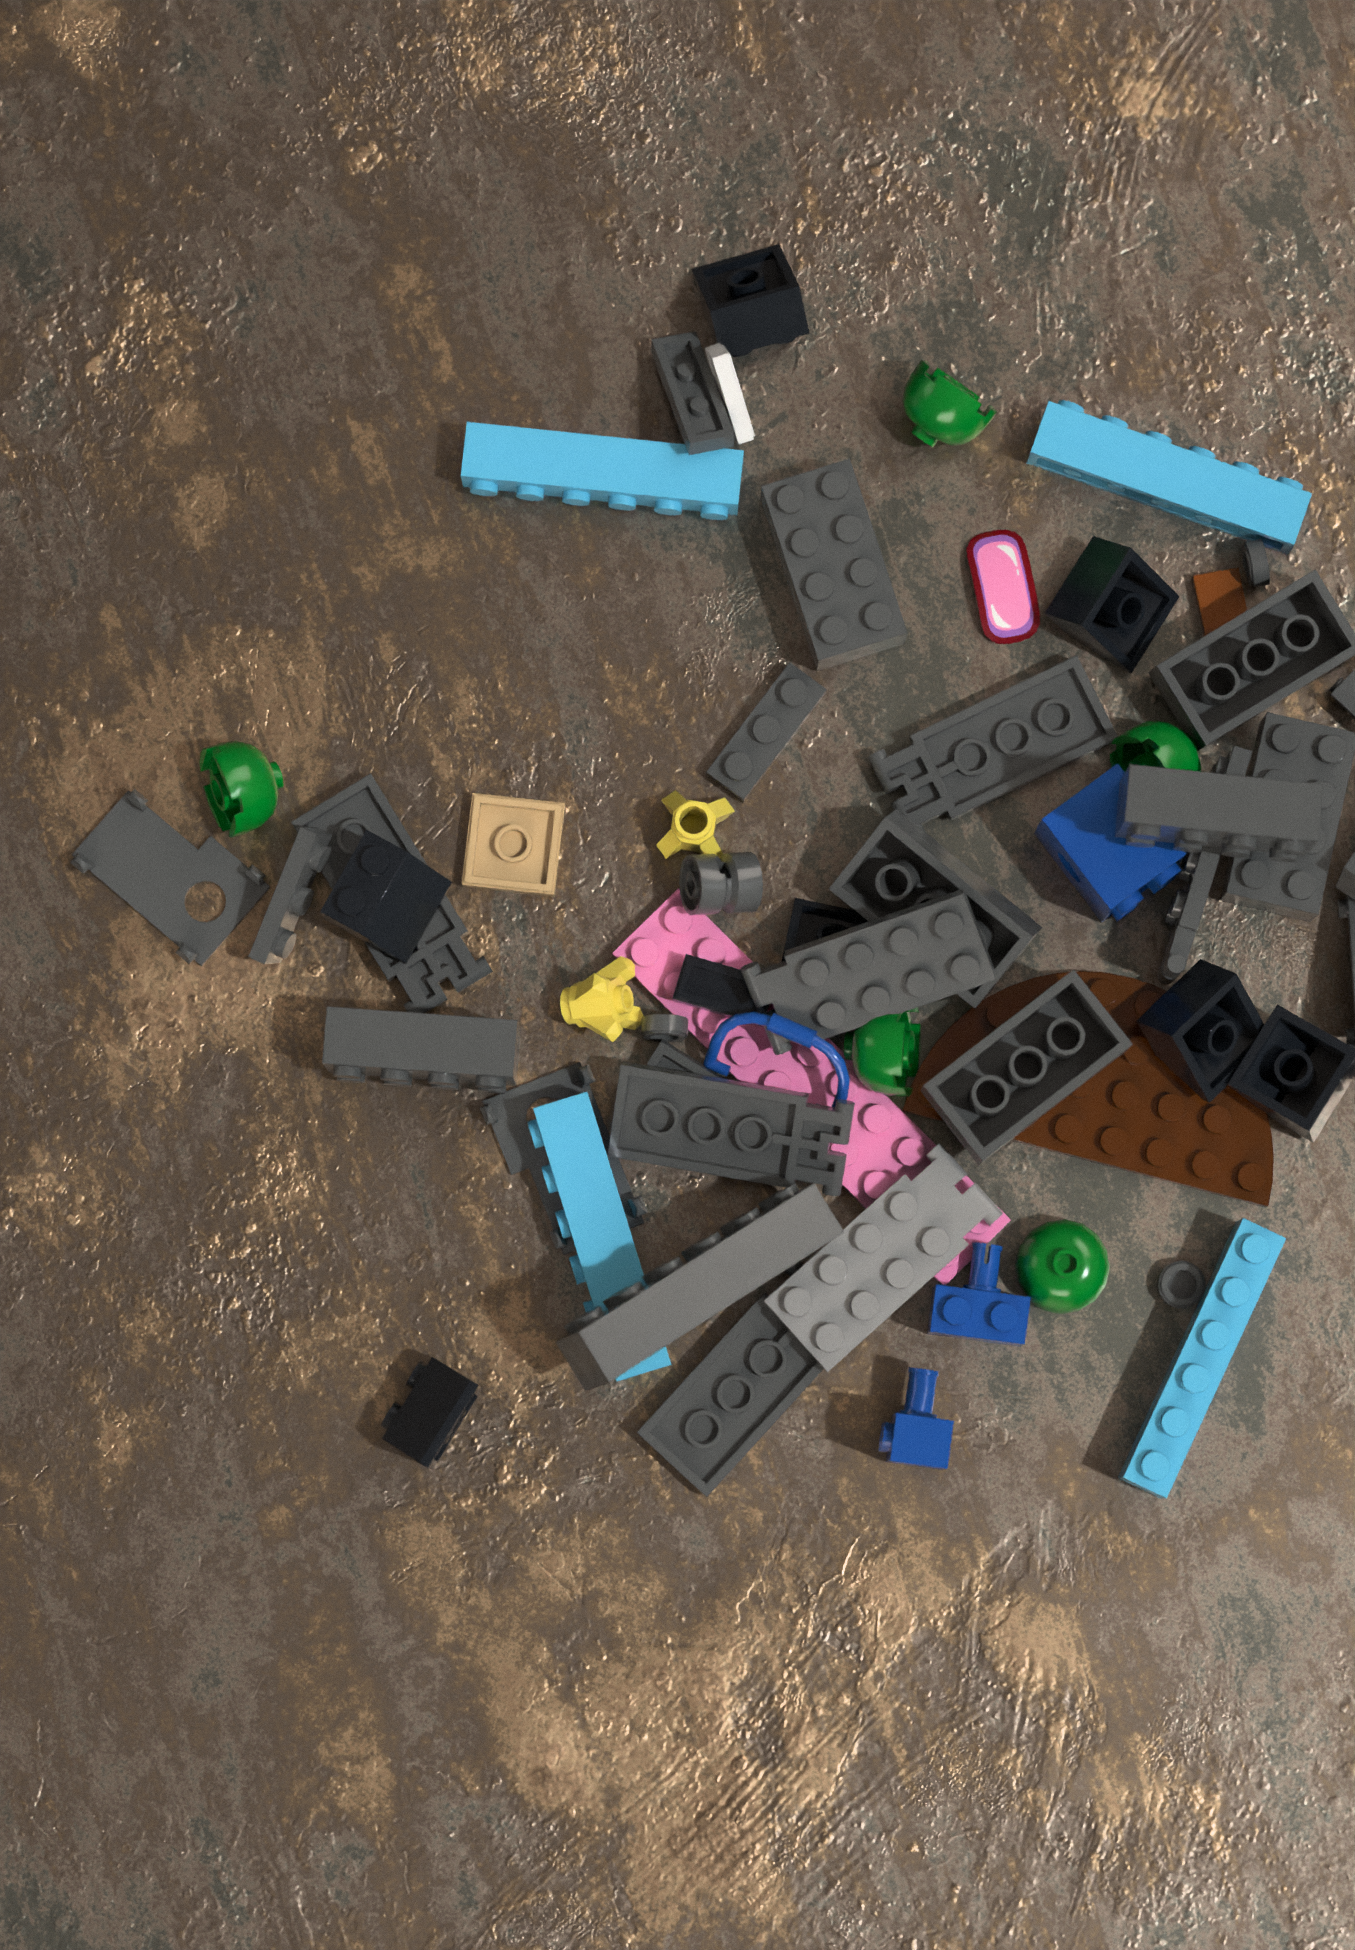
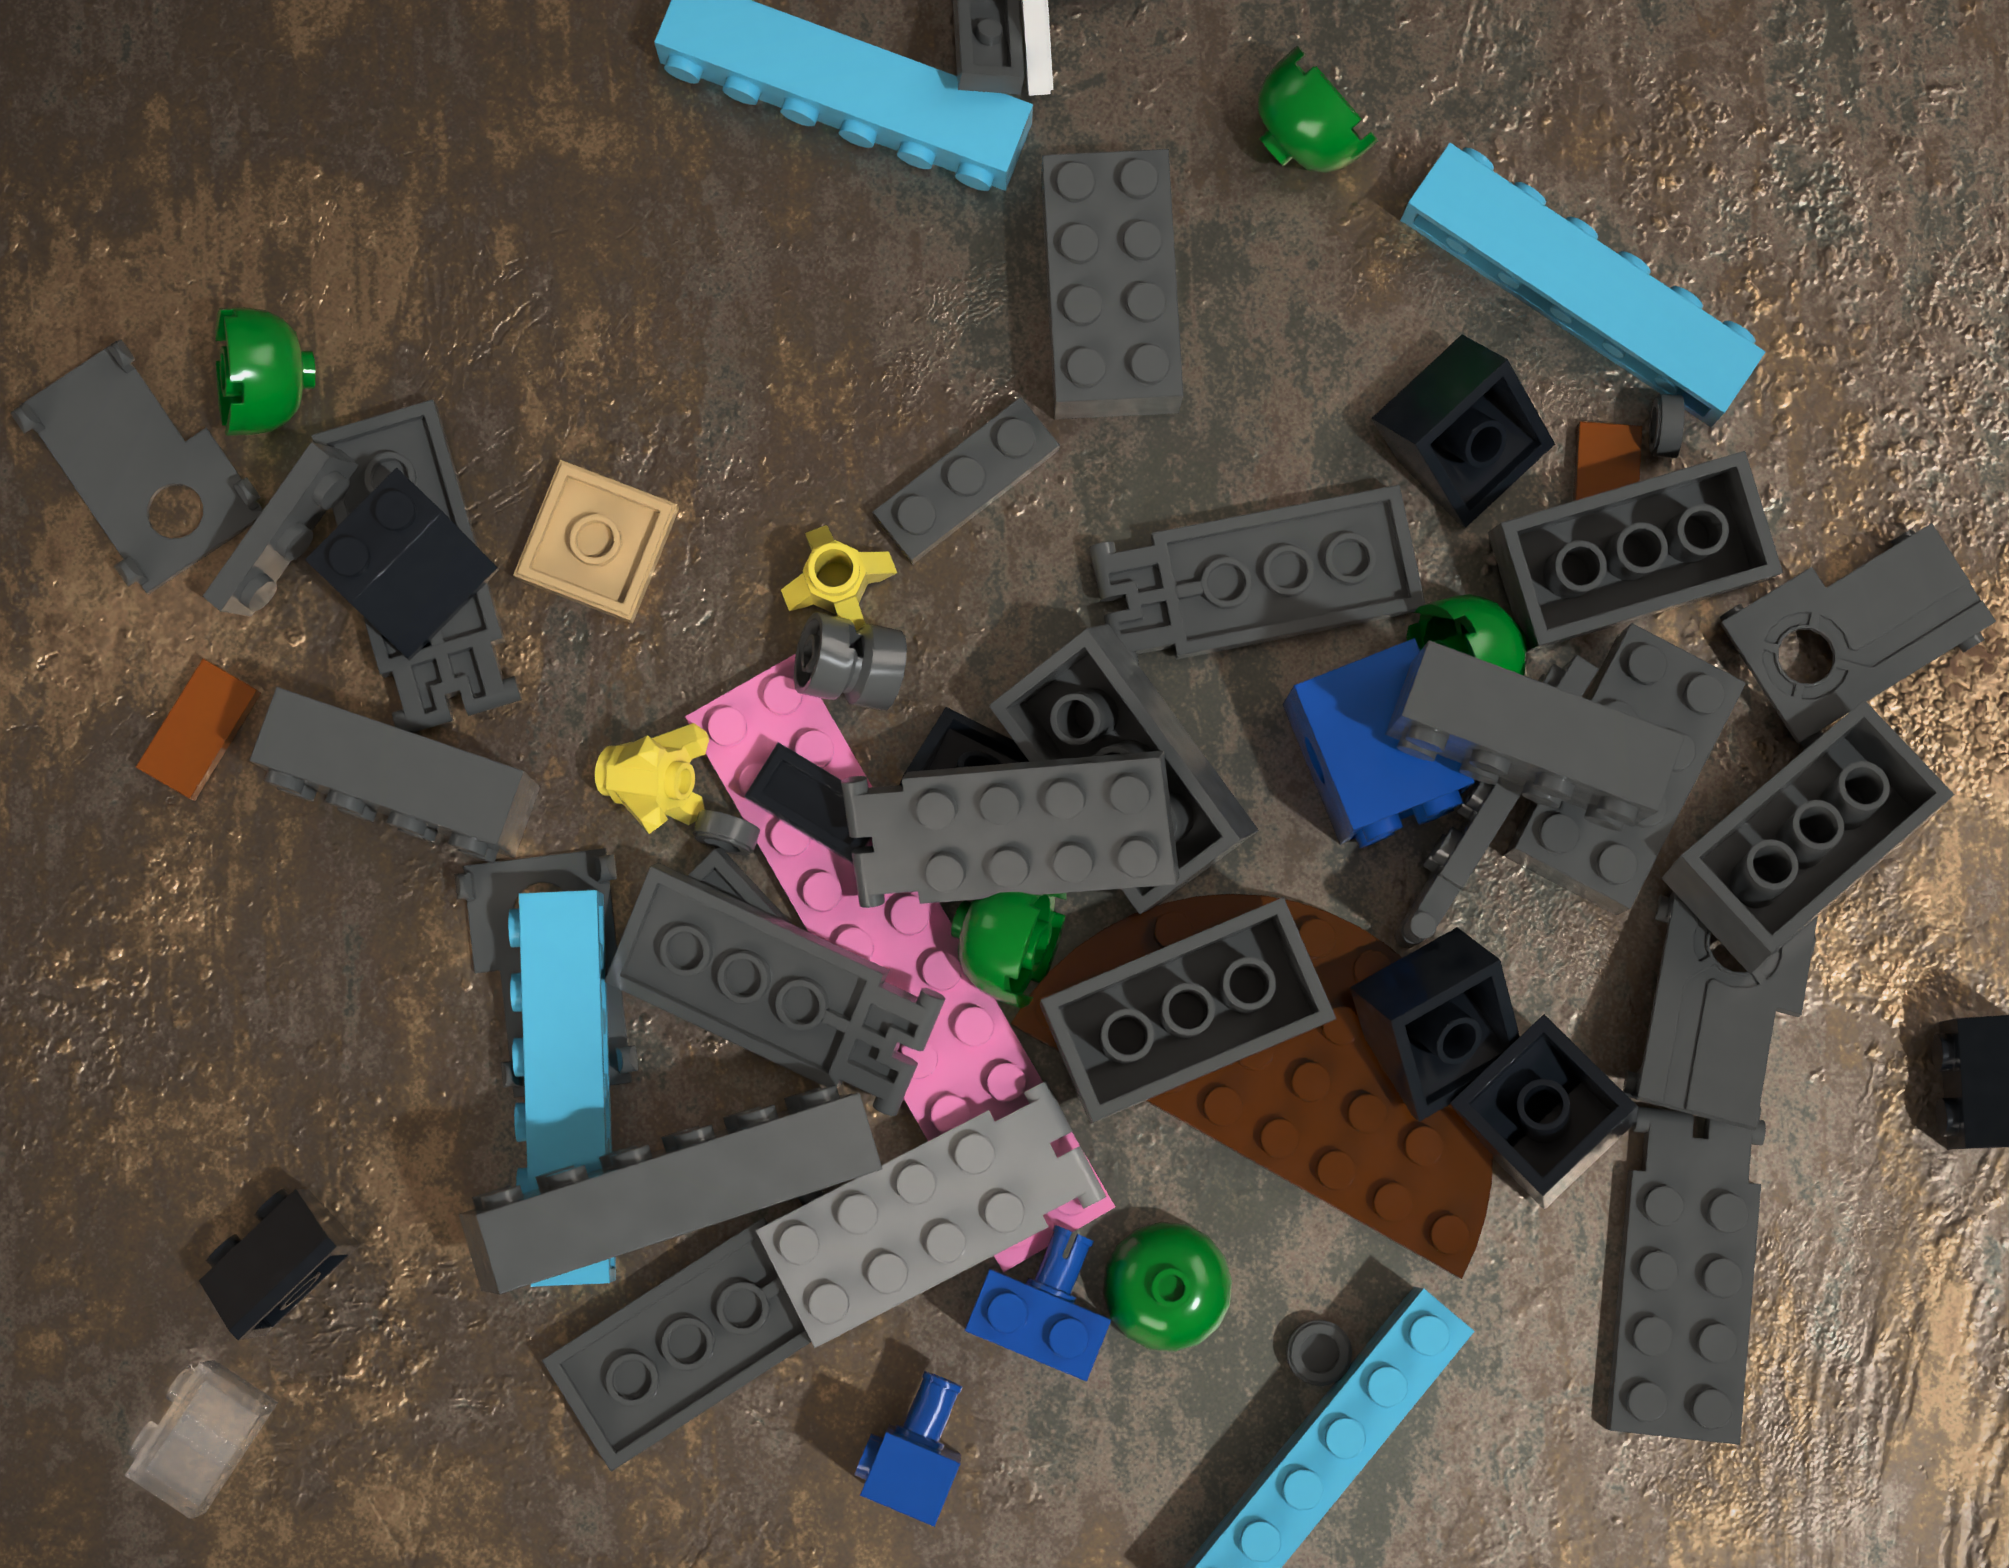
camera: 10 degrees right, 0 degrees up
blue piece [703,1012,850,1107] -> none
sticker [967,530,1040,644] -> none
none -> clear brick [125,1360,278,1519]
none -> dark orange tile [136,659,261,801]

